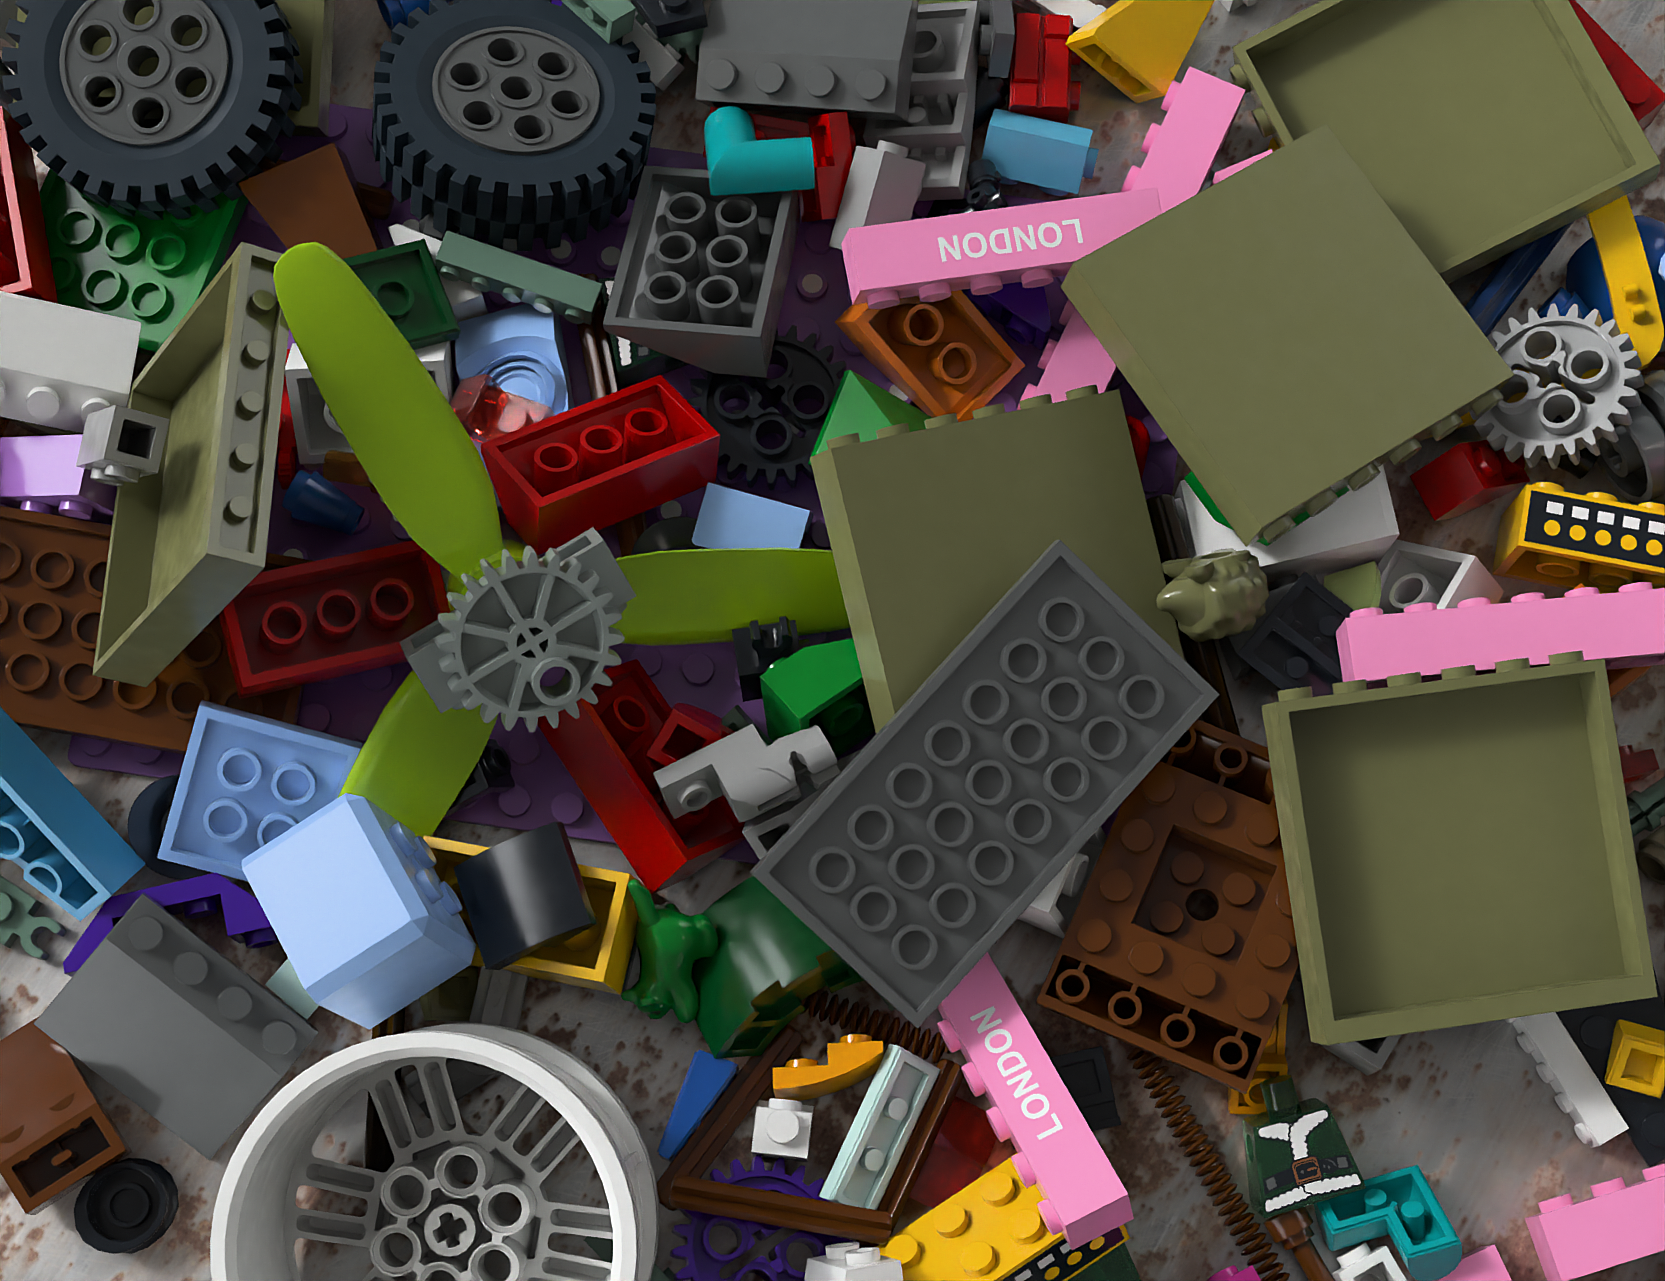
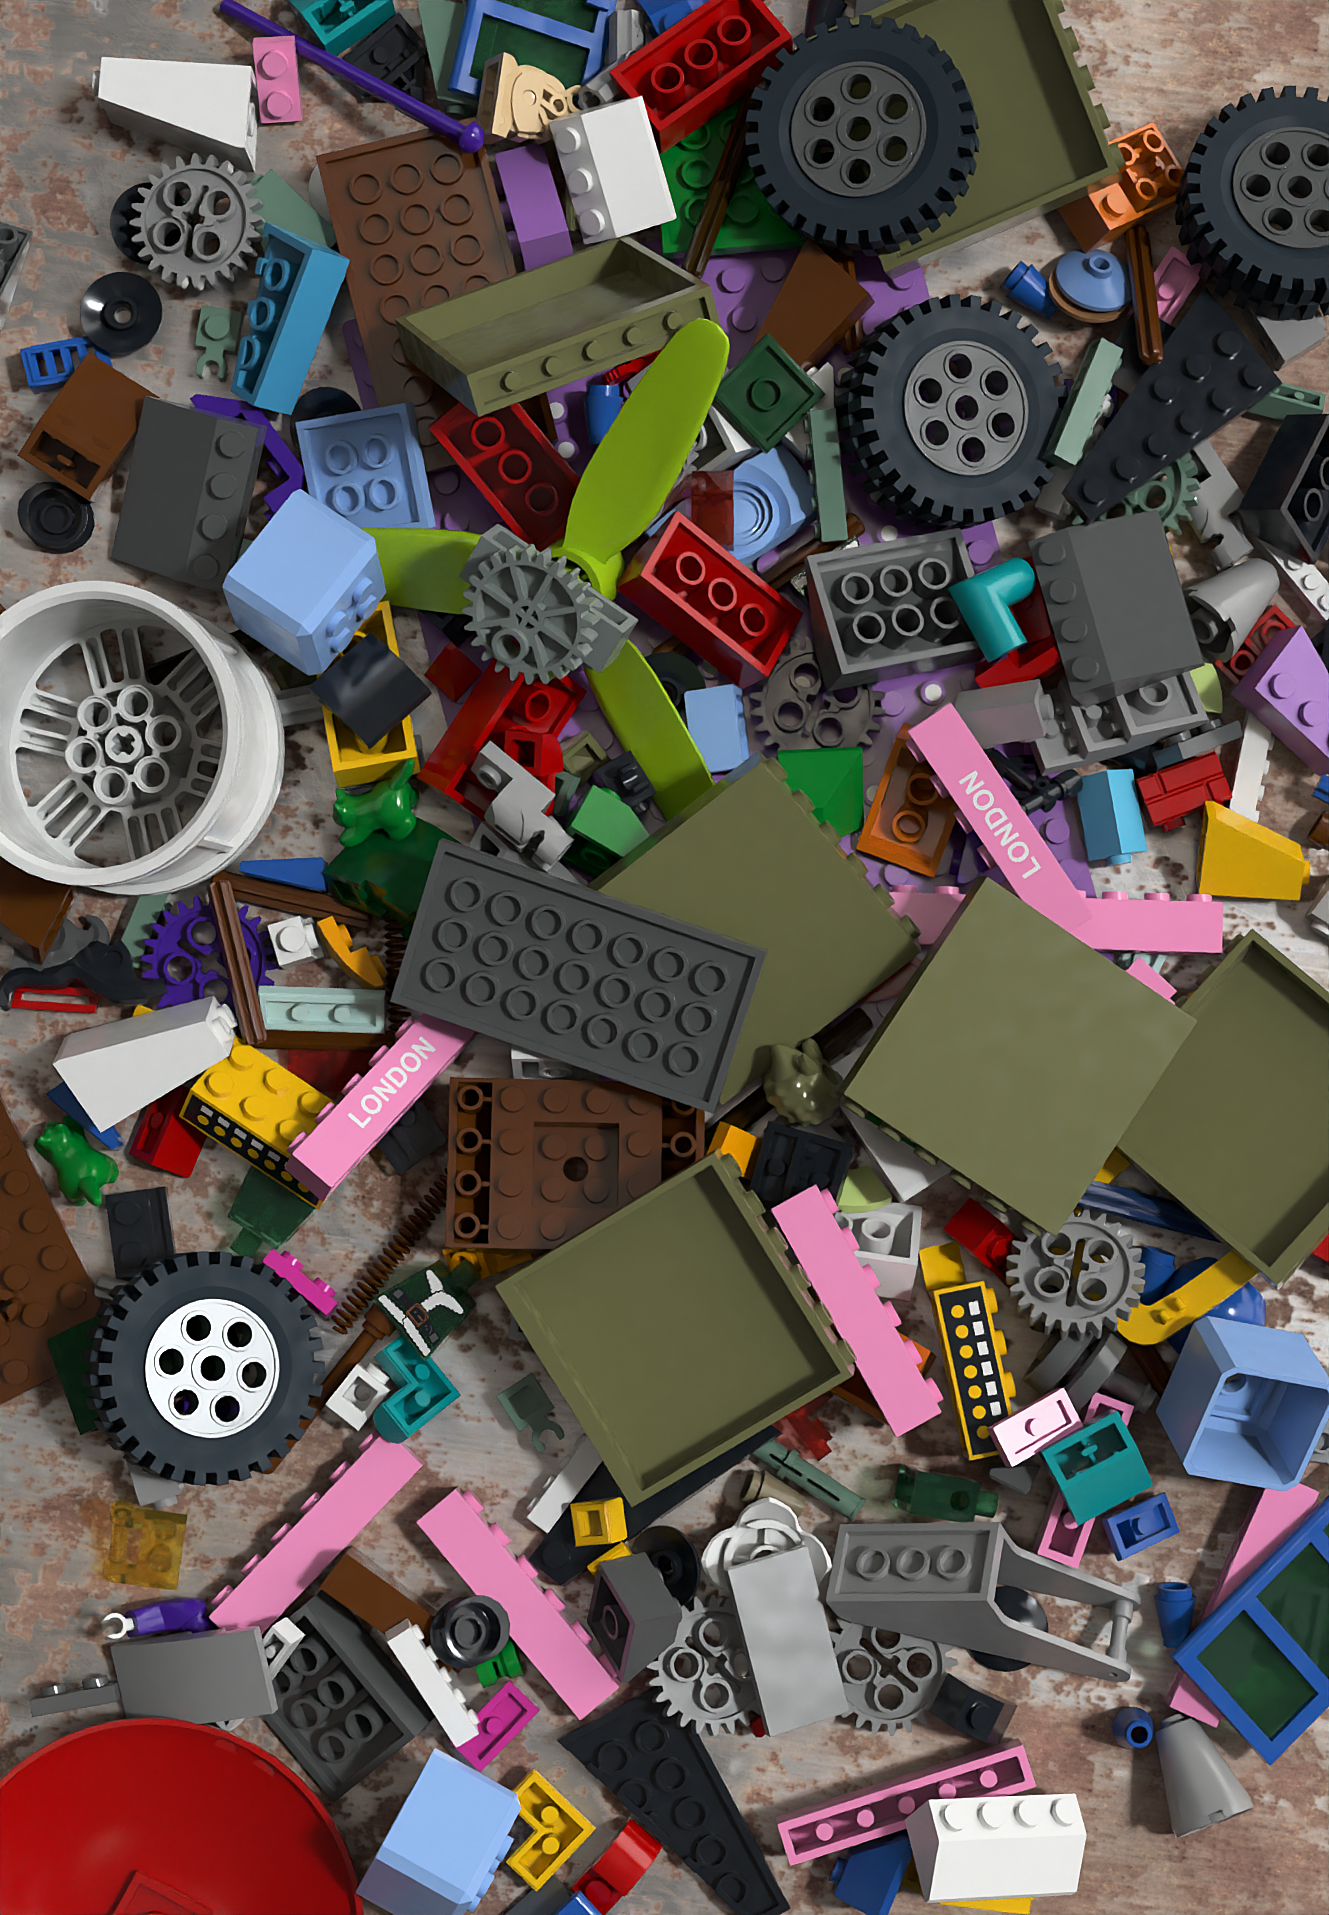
camera: 70 degrees right, 10 degrees up
light grey brick [76,405,170,486] -> none
none -> red slope [424,641,483,703]
none -> sand green plate [496,1373,565,1452]
none -> olive slope [559,730,612,788]
none -> dark brown axle [681,88,756,279]
none -> light orange slope [706,1121,763,1181]
none -> yellow slope [918,1242,966,1291]

